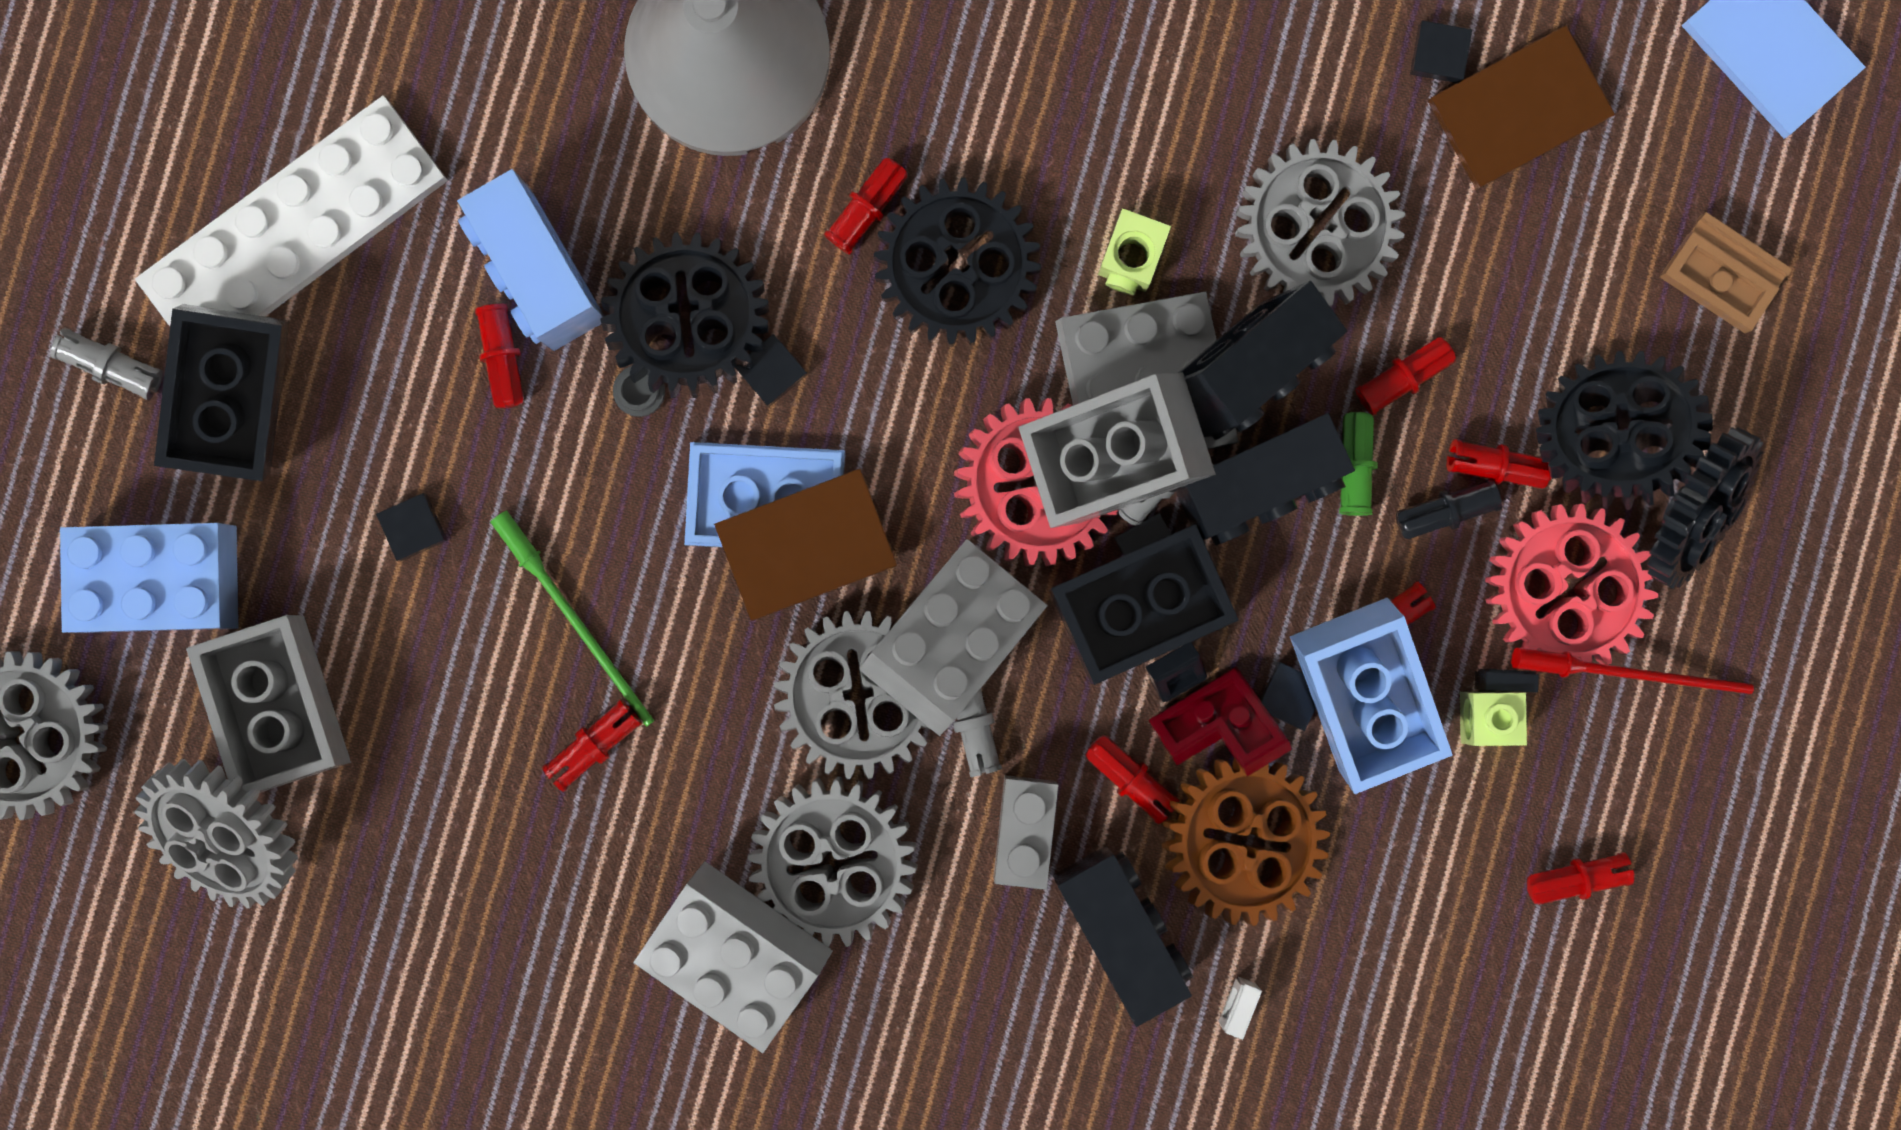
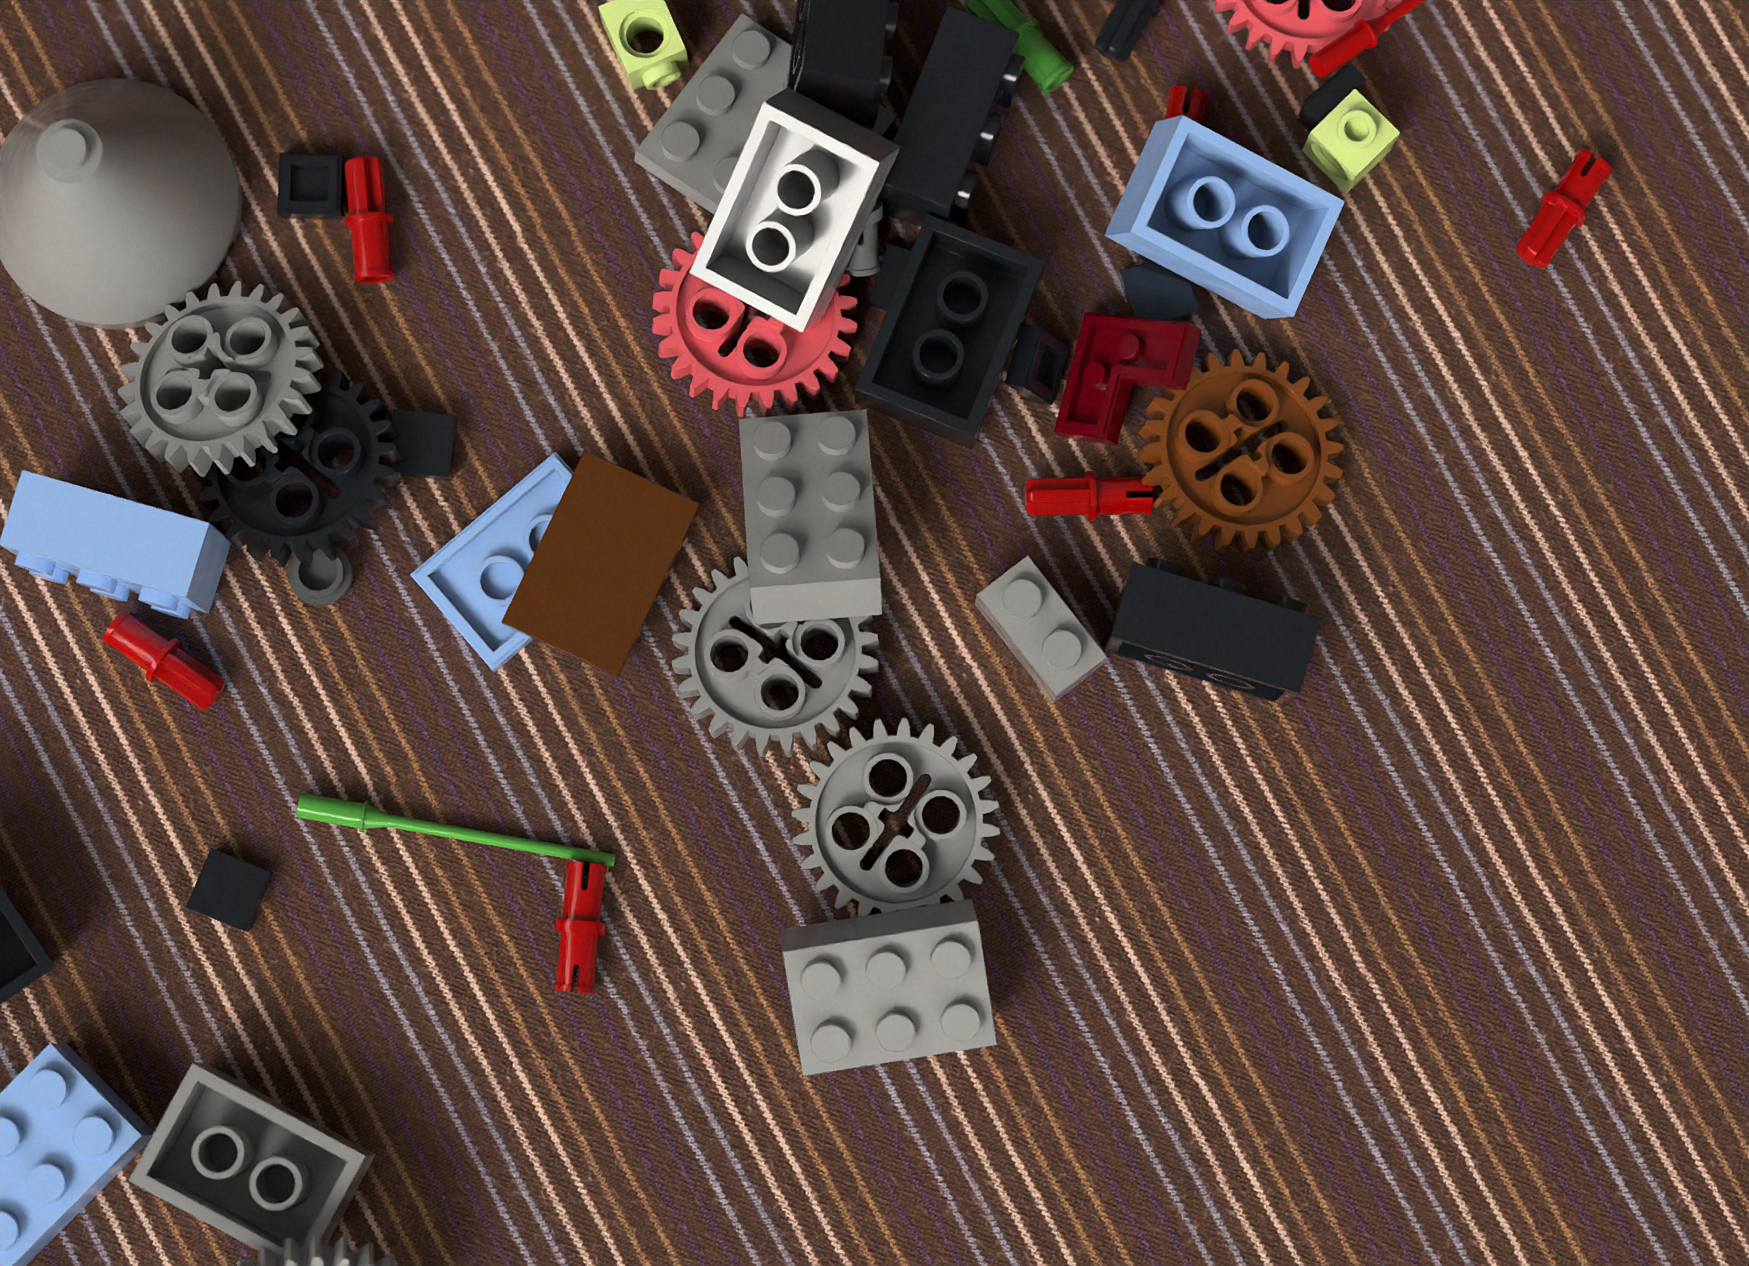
camera: 40 degrees left, 5 degrees down
black gear [874,177,1041,347] -> none
light grey pin [953,689,1002,777] -> none
white tile [1218,977,1262,1040] -> none
none -> light grey gear [118,281,324,477]
none -> black tile [277,152,345,219]

